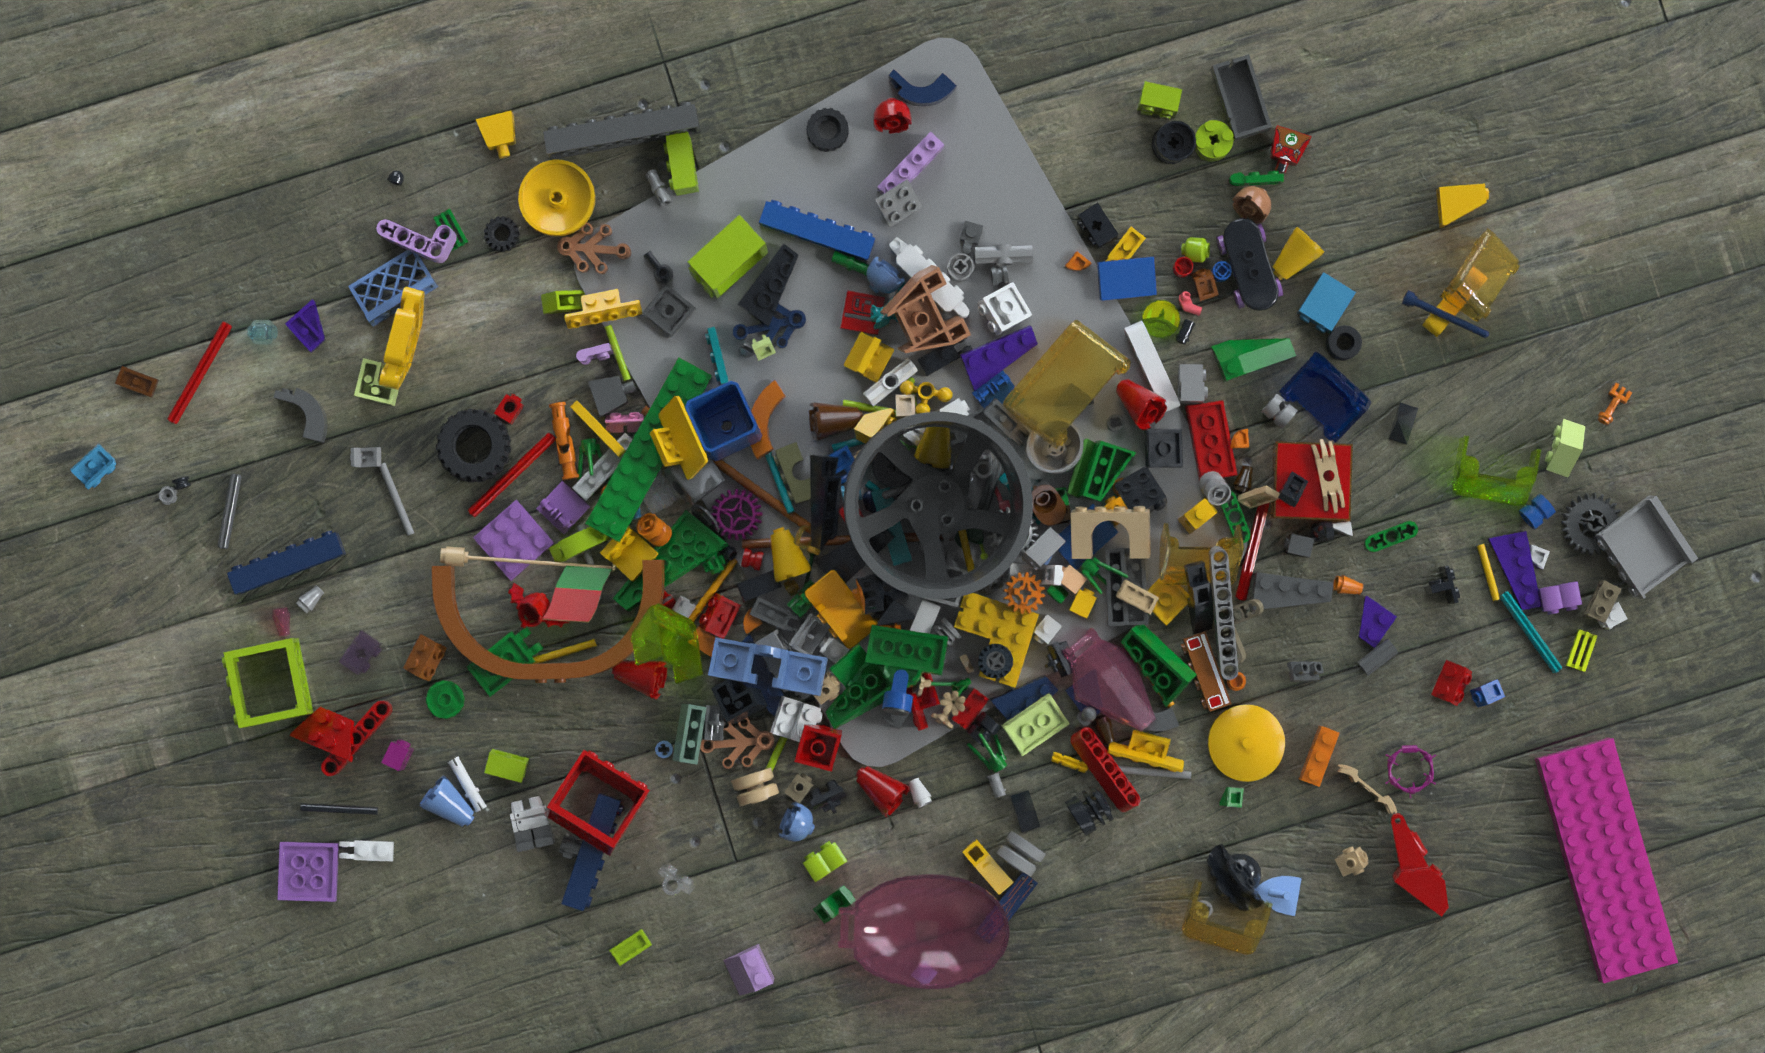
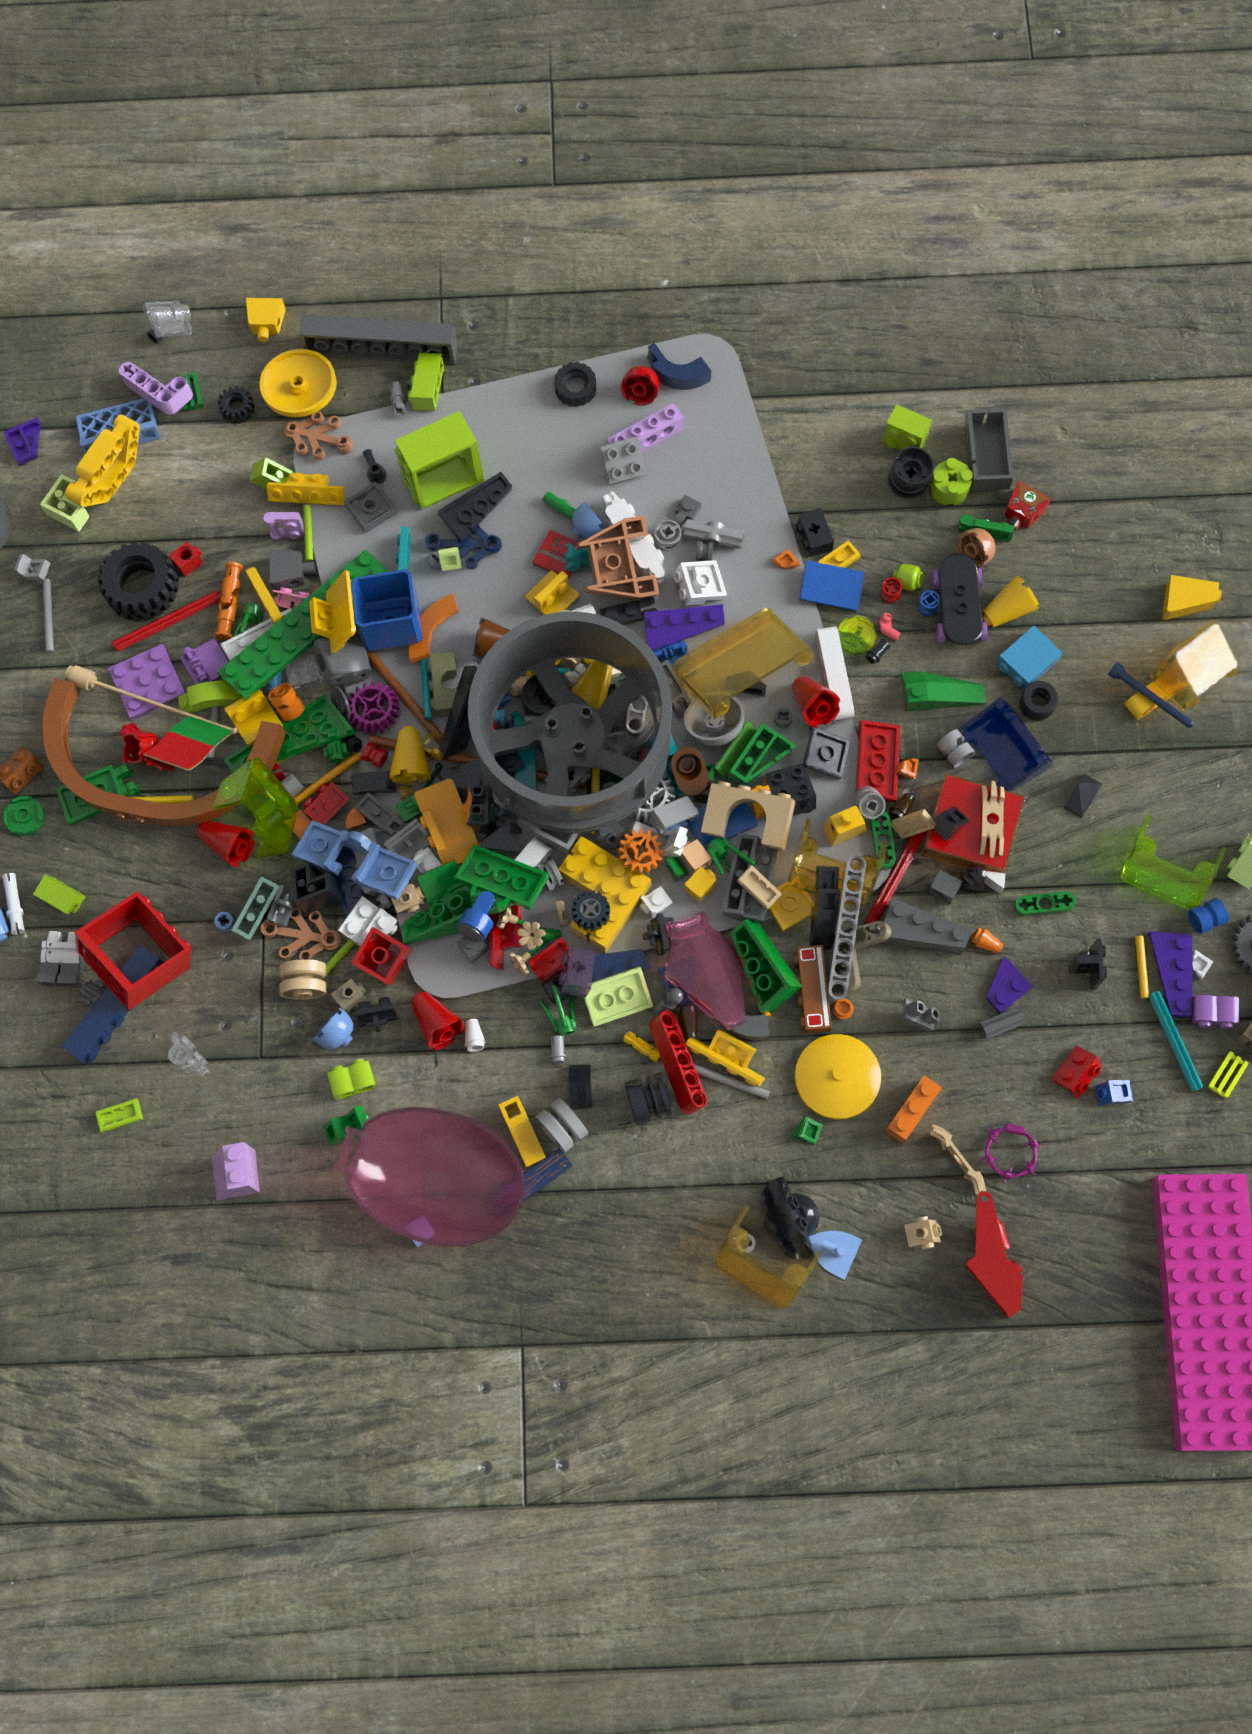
camera: 20 degrees right, 15 degrees down
blue brick [759,200,875,262] -> none
light grey brick [1178,364,1208,404] -> none
dark orange bracket [1191,268,1218,301] -> none
none -> clear plate [143,301,193,337]
none -> clear purple brick [559,946,595,998]

